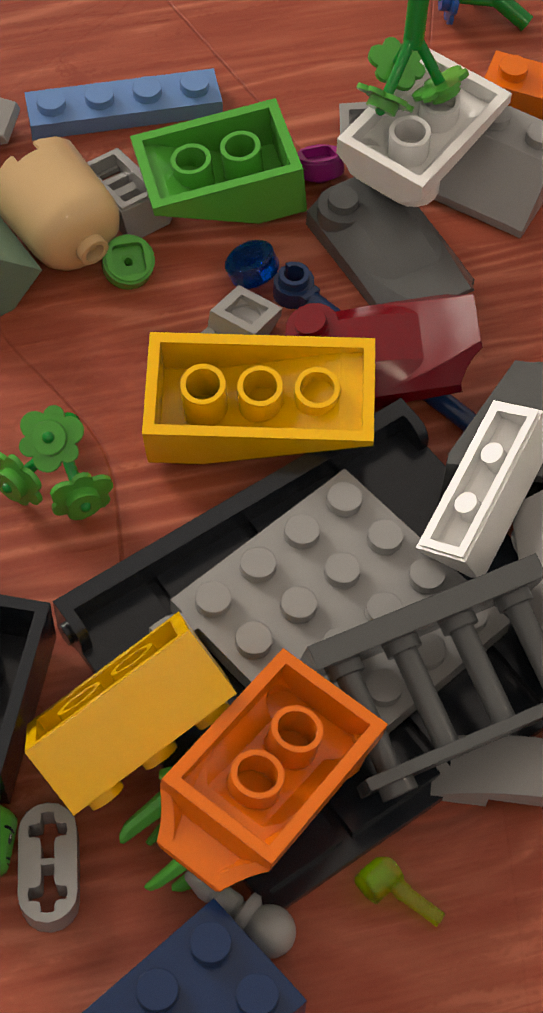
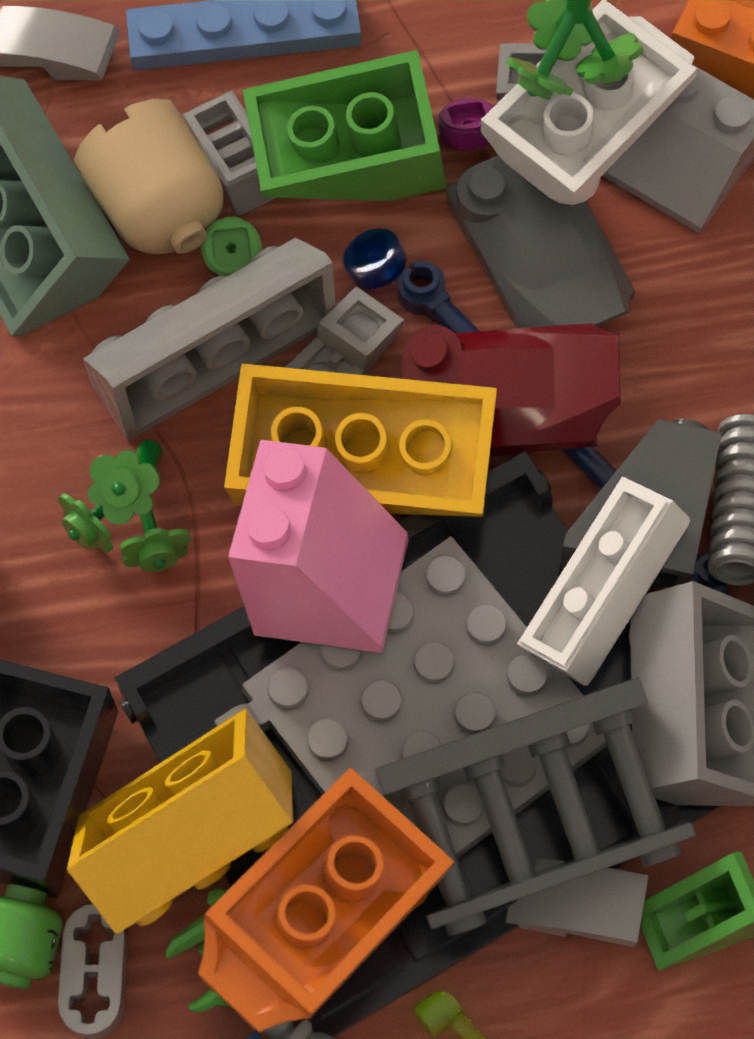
camera: 10 degrees right, 10 degrees up
none -> light grey slope [83,238,336,441]
none -> bright pink slope [228,440,409,653]

